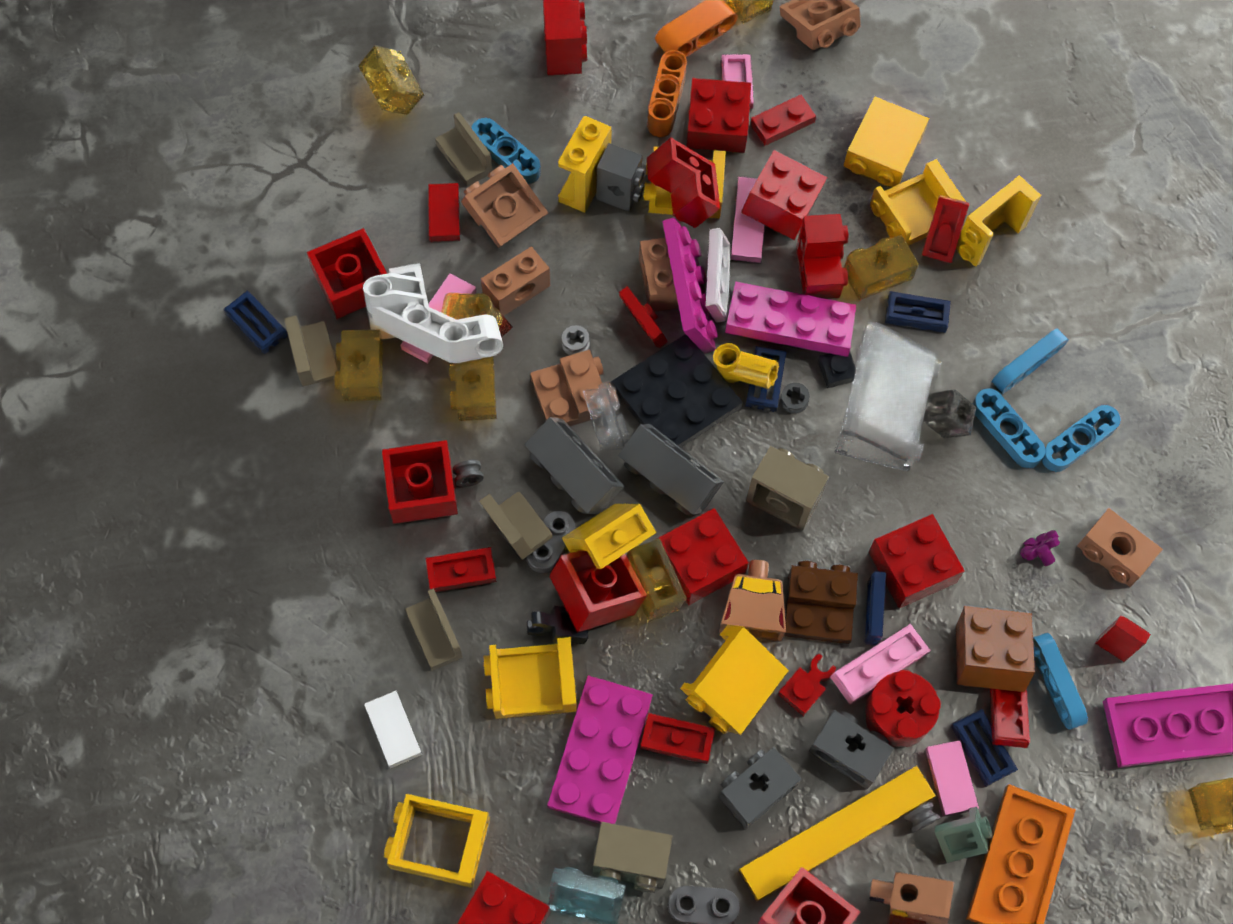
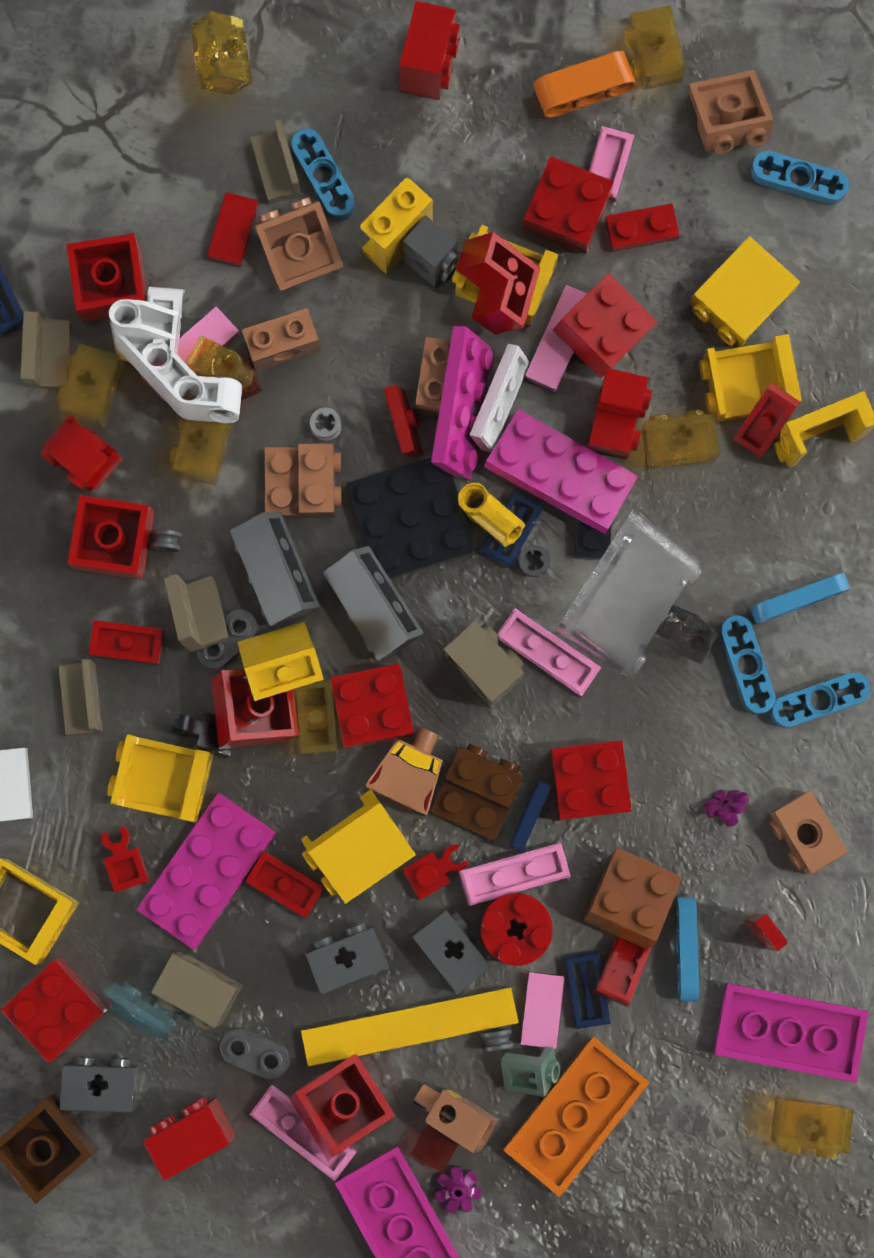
camera: 20 degrees right, 15 degrees up
clear hinge [583,382,630,450] -> none
orange beam [647,50,687,137] -> none
dark blue tile [885,291,951,333] -> none
none -> red brick [39,413,124,493]
none -> red plate [102,826,150,893]
none -> bright pink tile [497,608,601,697]
none -> dark azure beam [750,151,849,205]

